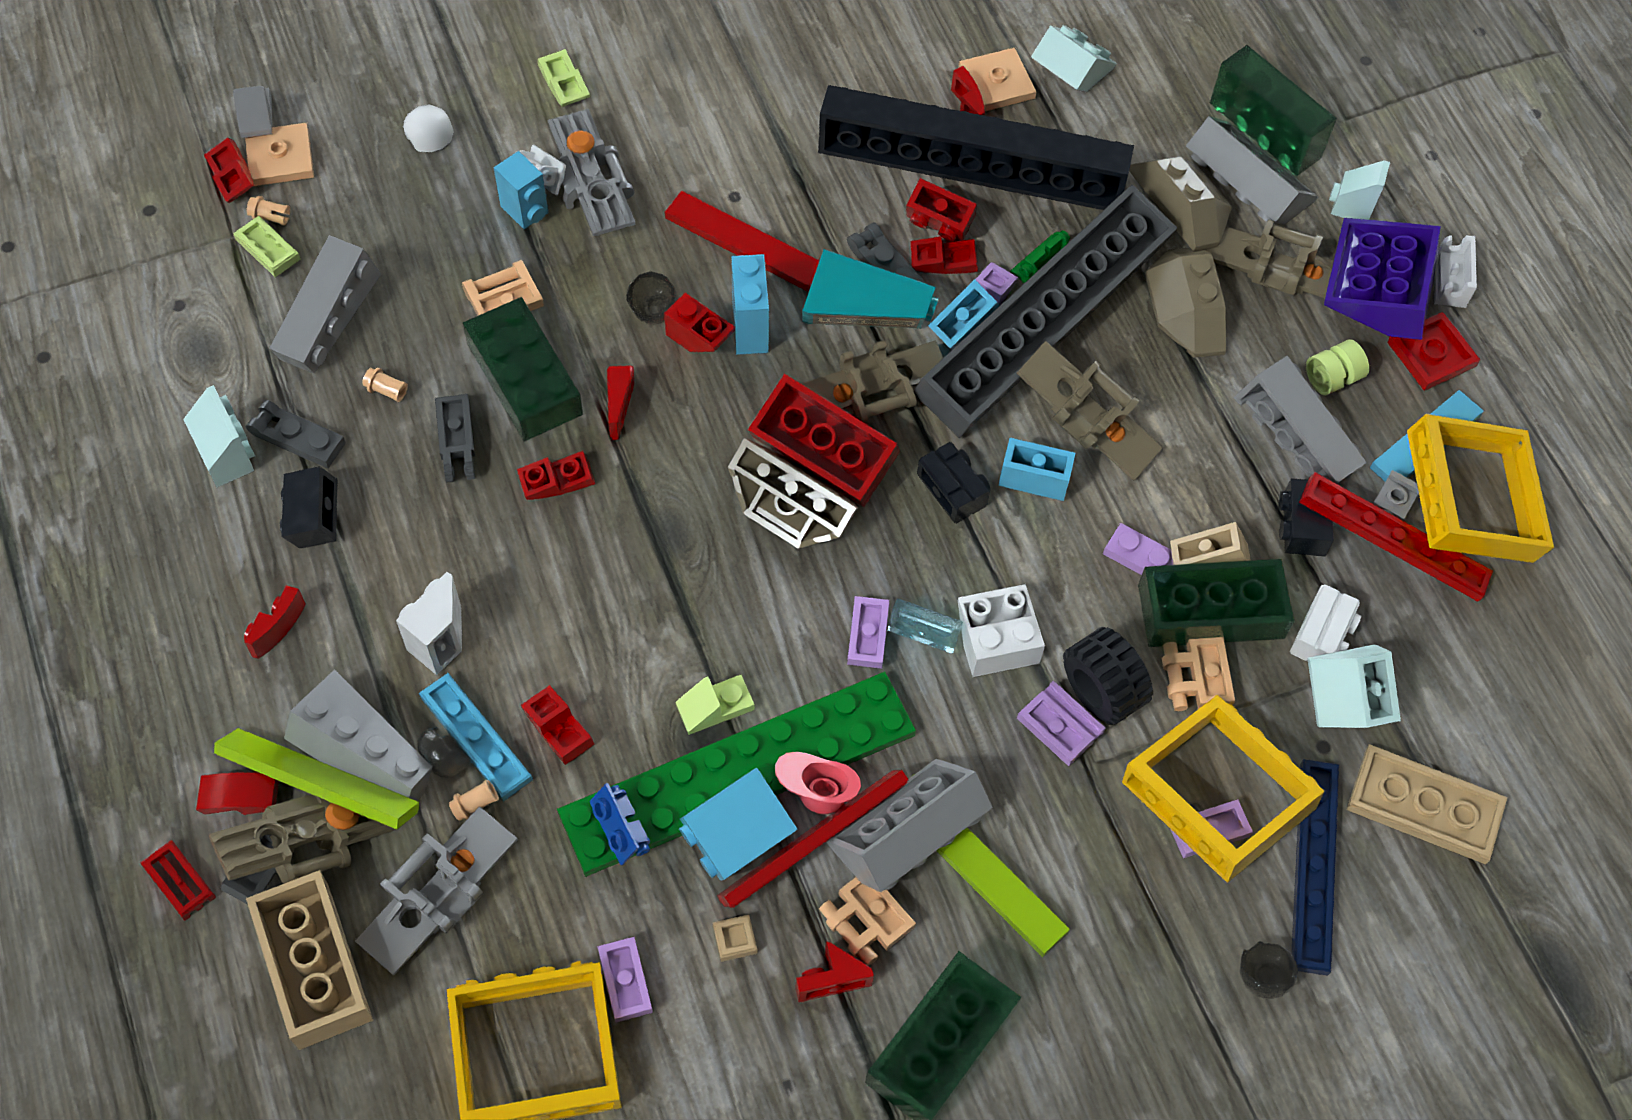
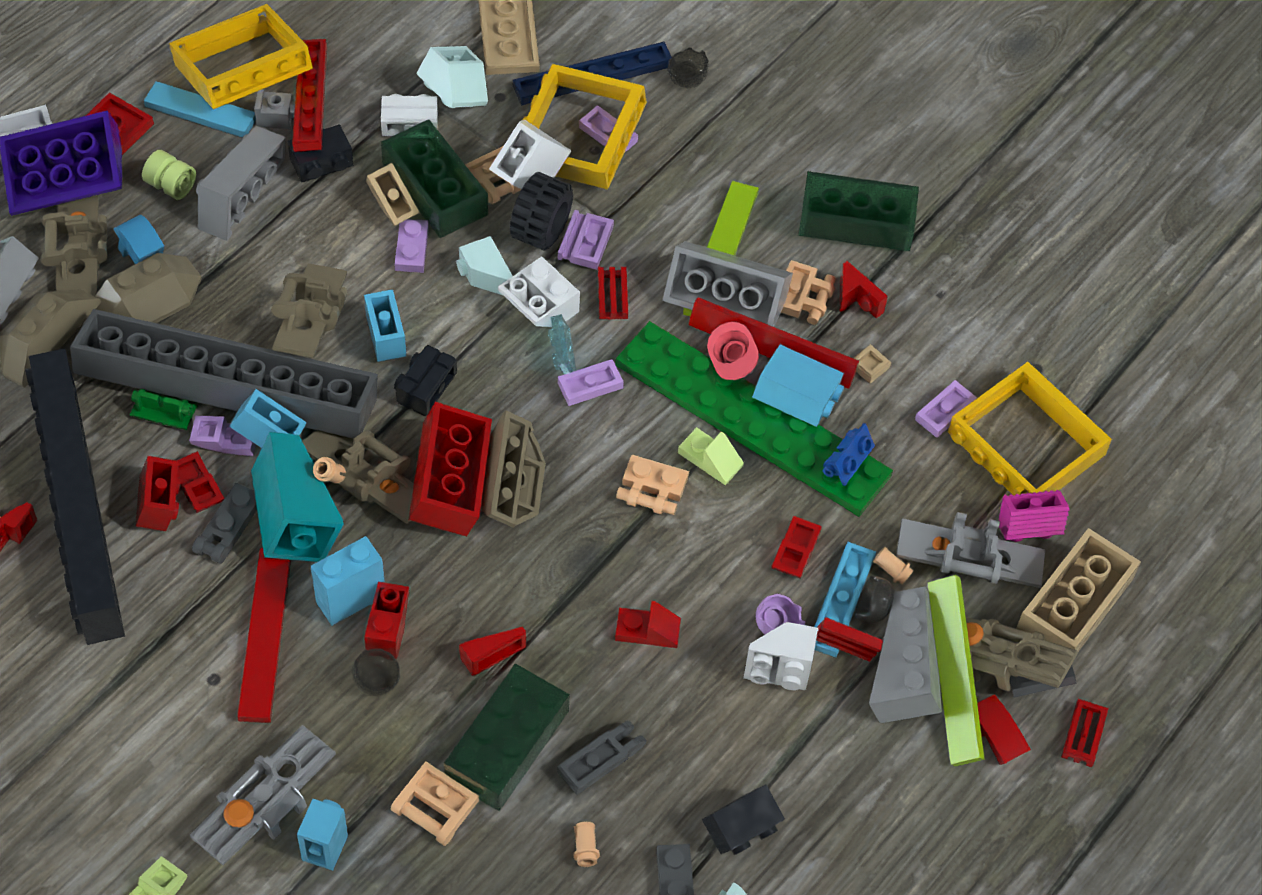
camera: 120 degrees left, 5 degrees down
red slope [244,585,306,659] -> none
white hinge [514,145,566,195] -> none
red slope [517,451,596,500] -> none
none -> dark azure brick [113,214,165,264]
none -> light nougat pin [313,457,346,484]
none -> light aqua slope [456,236,512,295]
none -> white slope [489,119,571,189]
none -> red tile [598,267,628,319]
none -> red slope [615,600,681,648]
none -> light nougat plate [616,455,689,515]
none -> lavender hair [756,594,805,635]
none -> red tile [816,618,883,662]
none -> dark pink brick [998,490,1070,542]

